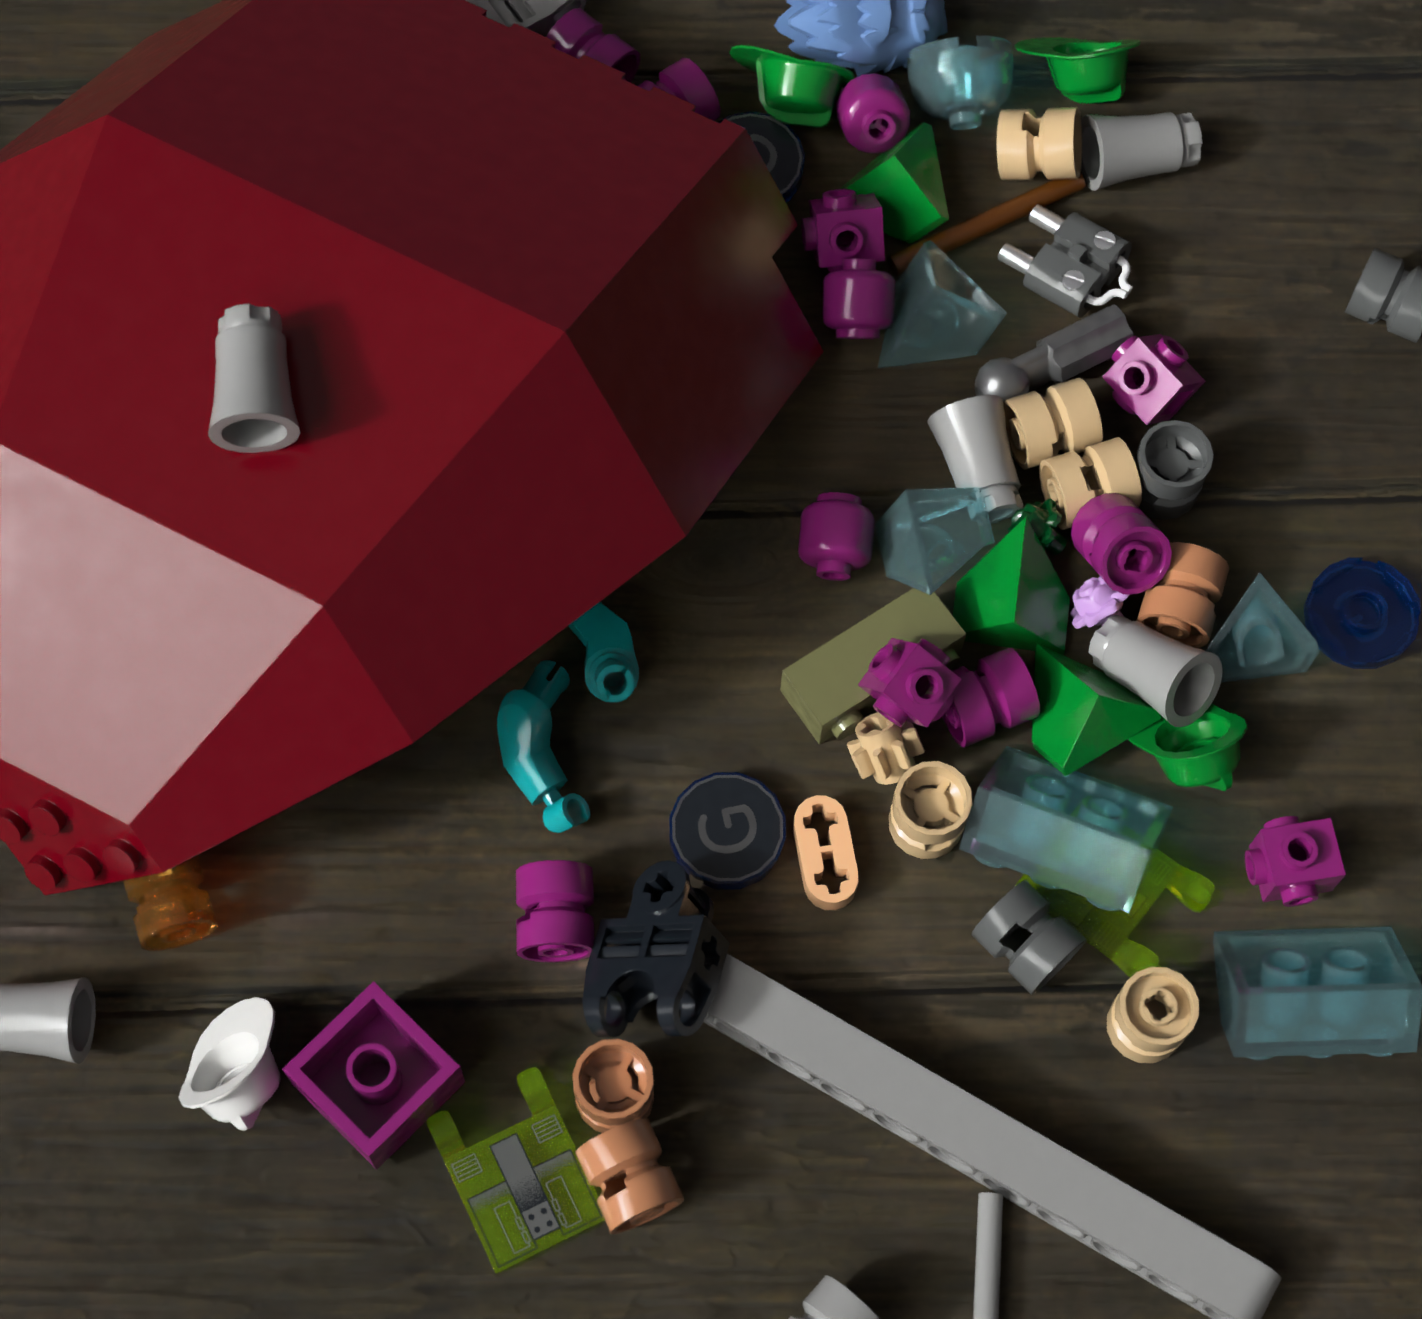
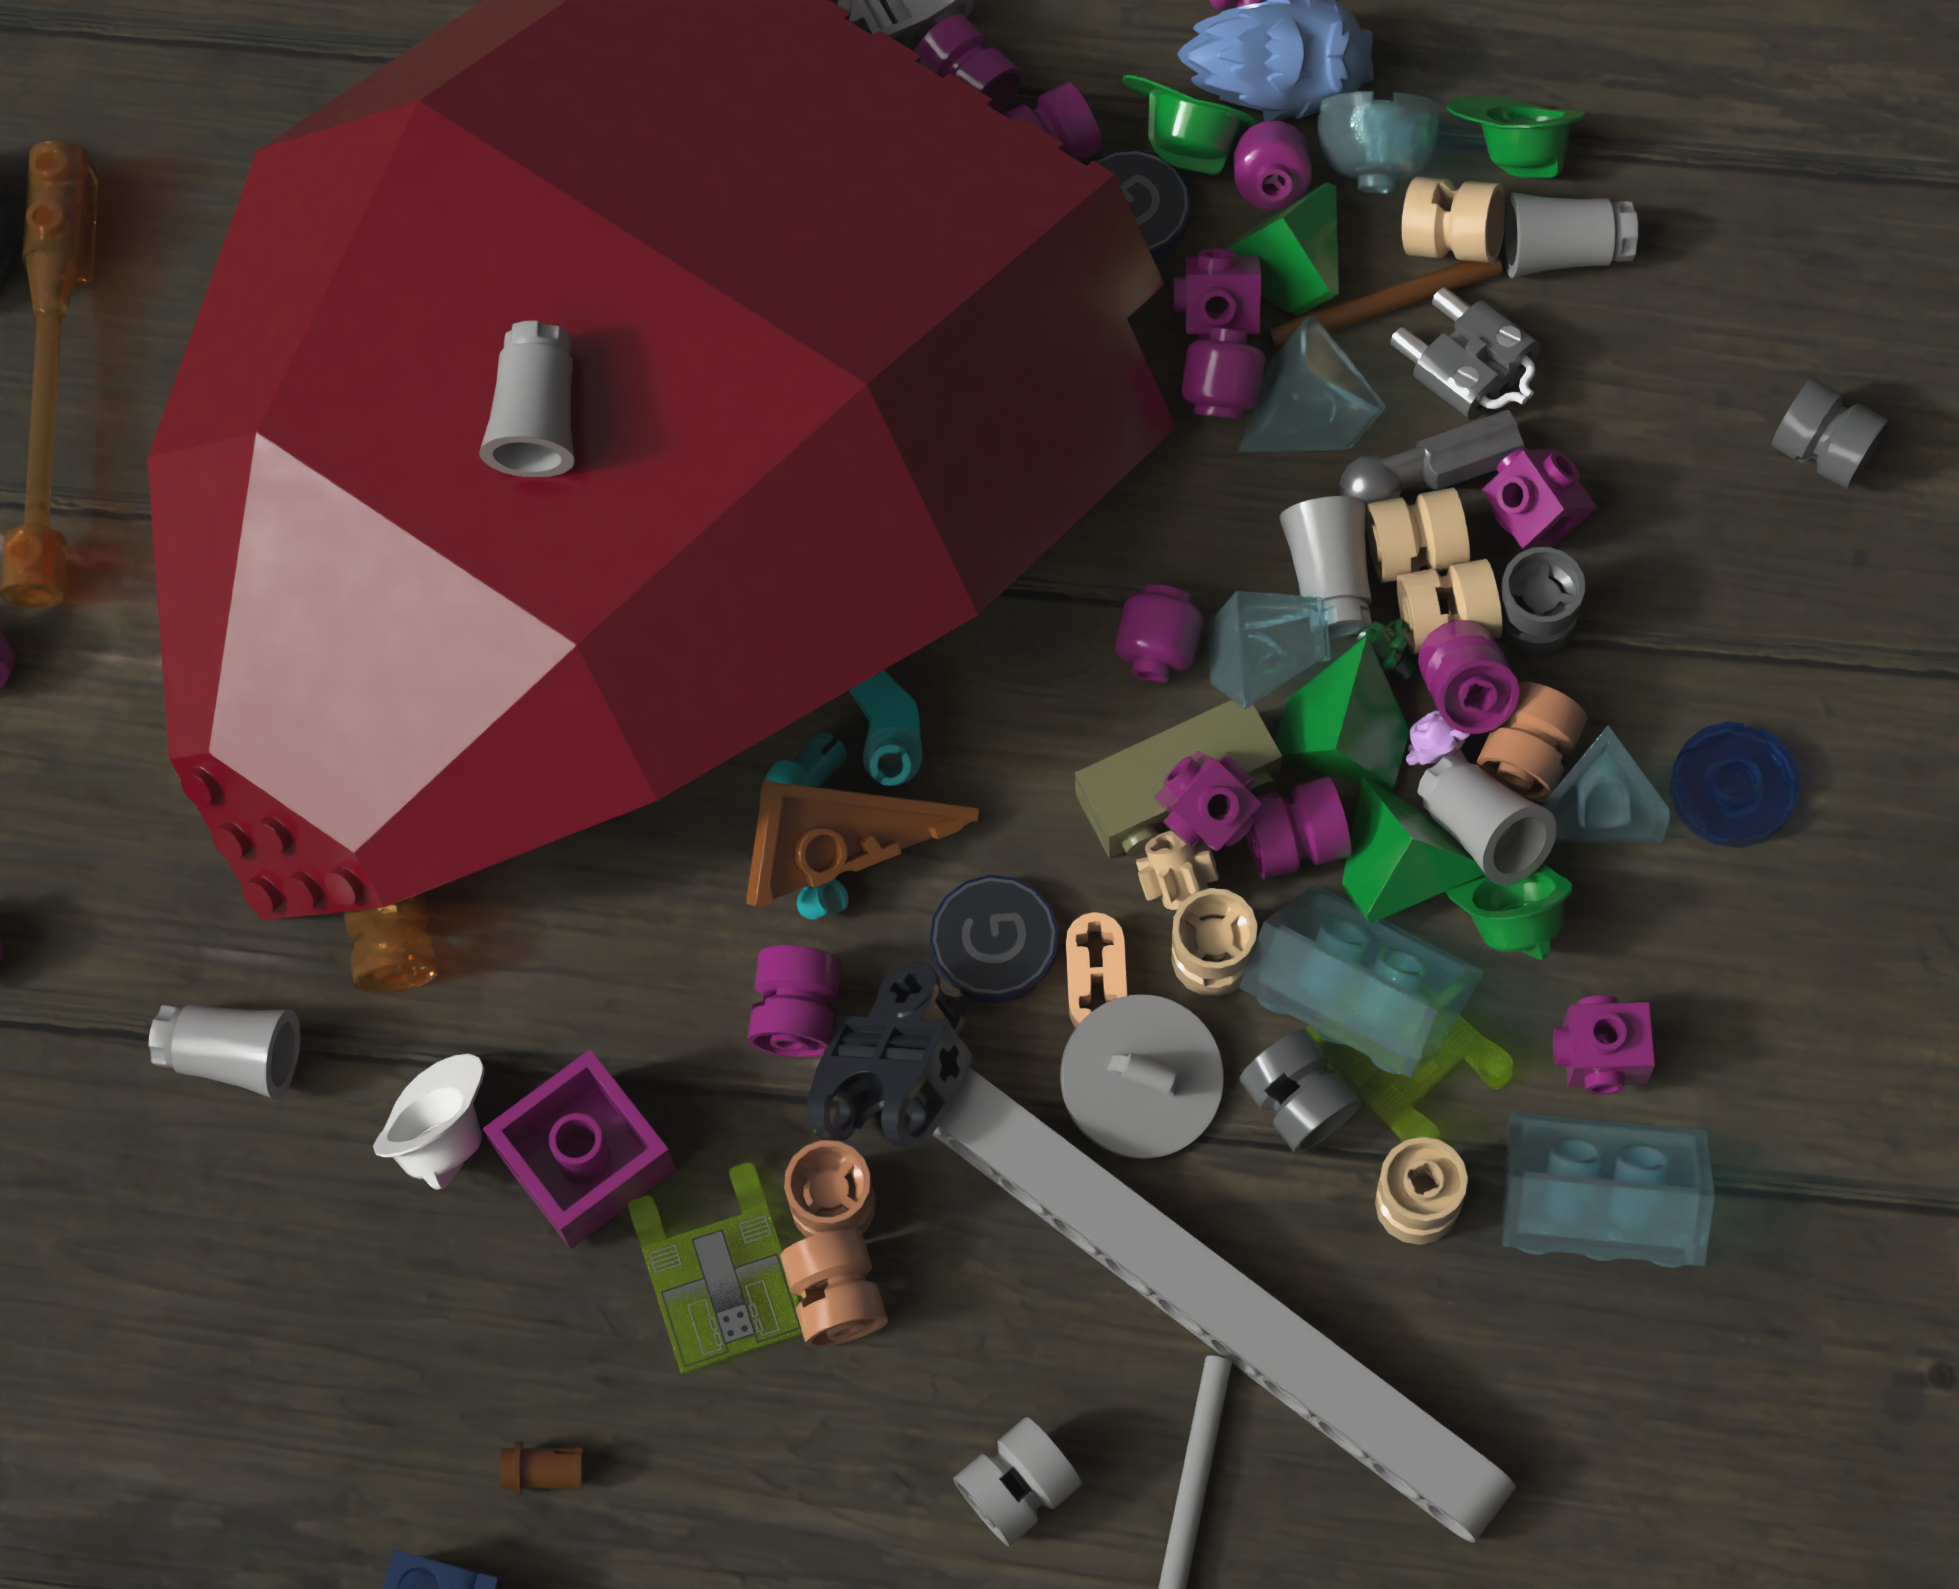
camera: 15 degrees right, 0 degrees up
none -> dark orange wing [746,780,979,907]
none -> light grey shield [1060,994,1224,1159]

